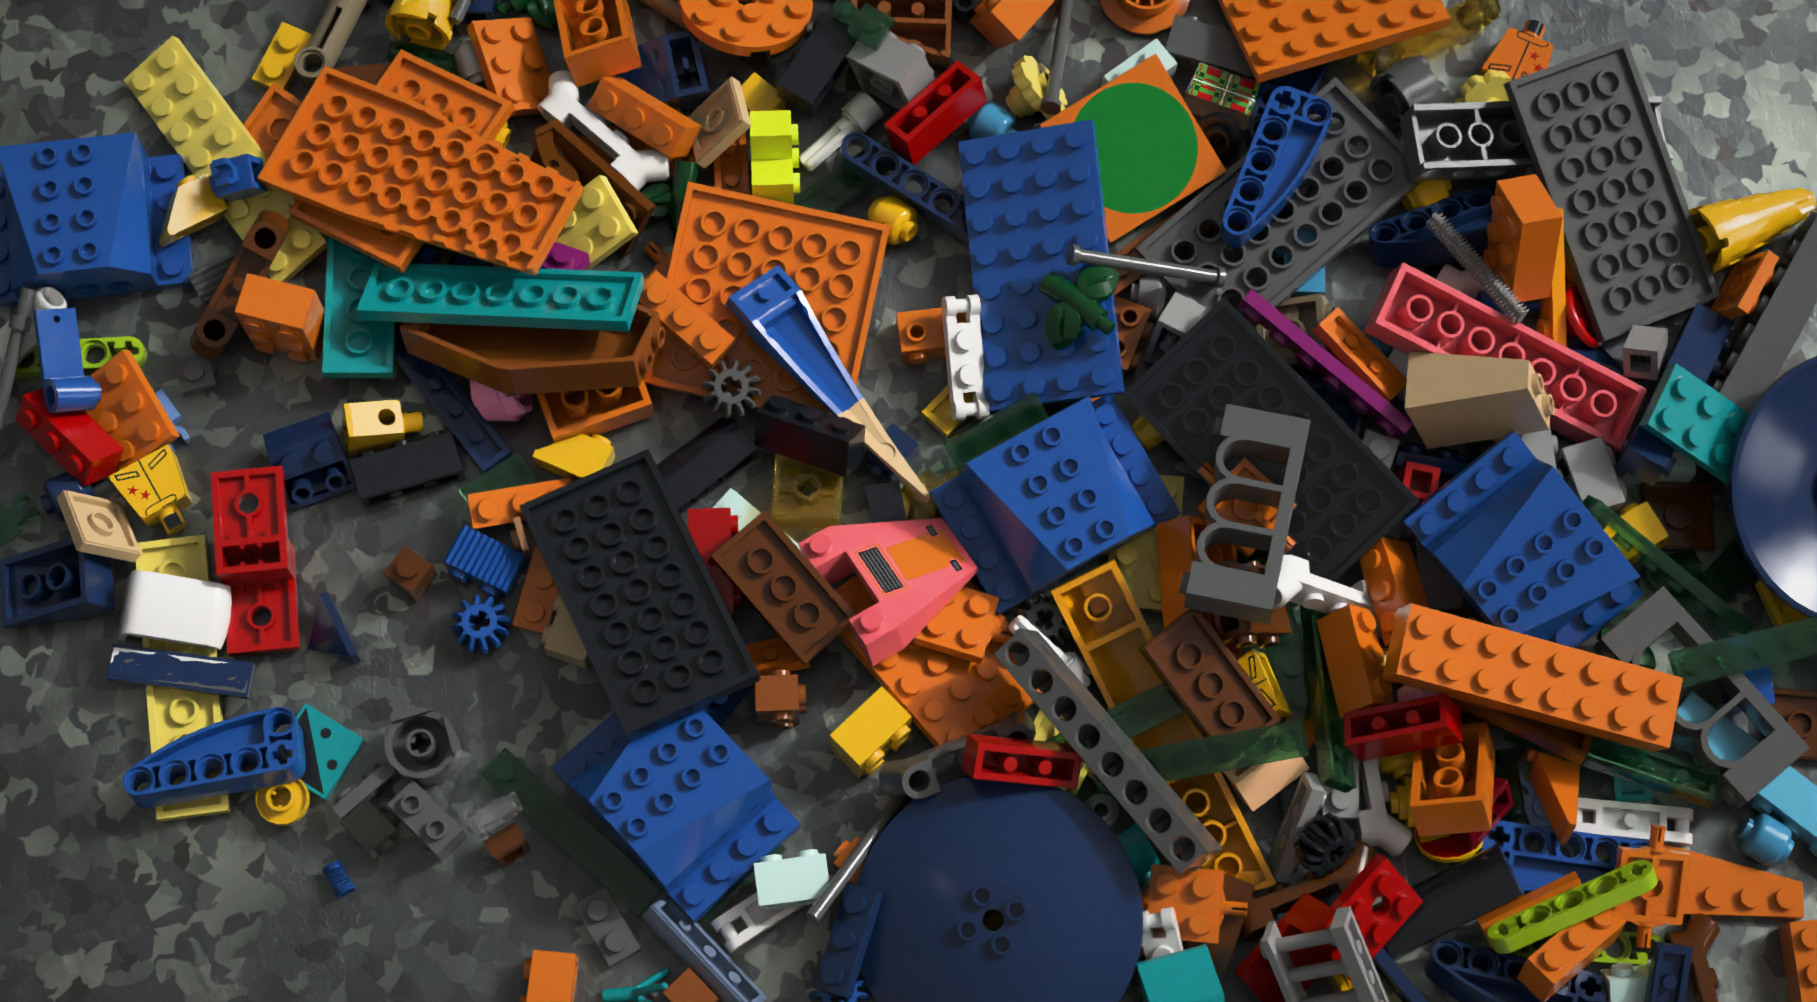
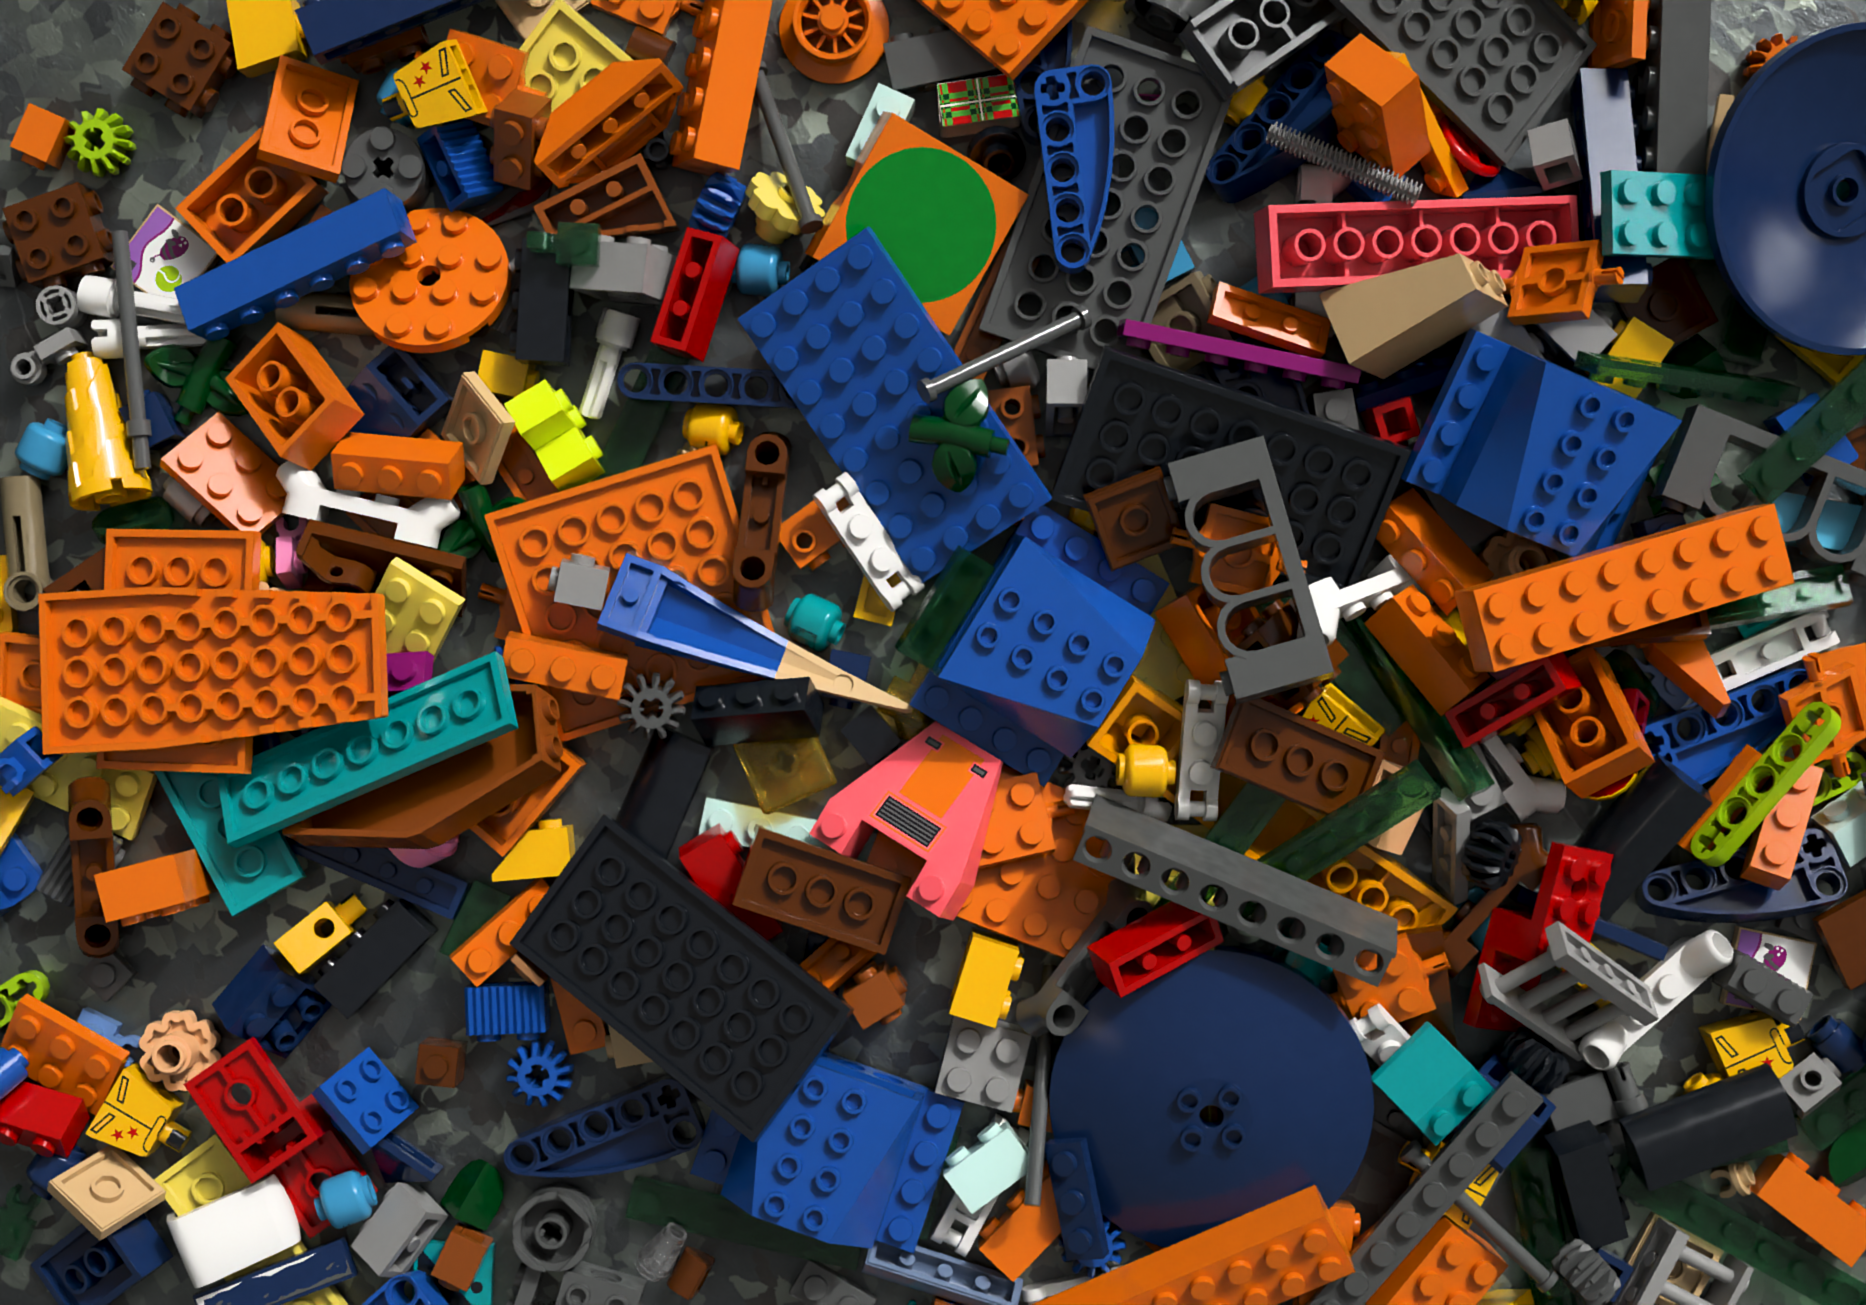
camera: 30 degrees left, 15 degrees up
none -> light nougat plant [139,1010,222,1092]
none -> bright pink plate [275,517,310,590]
none -> blue plate [311,1047,419,1155]
none -> dark azure head [314,1170,378,1229]
none -> light grey brick [351,1182,449,1278]
none -> dark orange brick [431,1222,494,1292]
none -> dark green brick [440,1159,504,1231]
none -> dark blue beam [504,1073,706,1178]
none -> light grey brick [548,553,610,611]
none -> blue gear [689,172,747,238]
none -> reddish brown plate [732,432,792,612]
none -> teal head [784,593,846,652]
none -> light grey brick [935,1015,1032,1113]
none -> orange brick [978,1160,1061,1282]
none -> reddish brown tile [1083,466,1186,571]
none -> yellow head [1116,744,1176,798]
none -> white plate [1174,679,1229,821]
none -> orange plate [1502,239,1624,326]

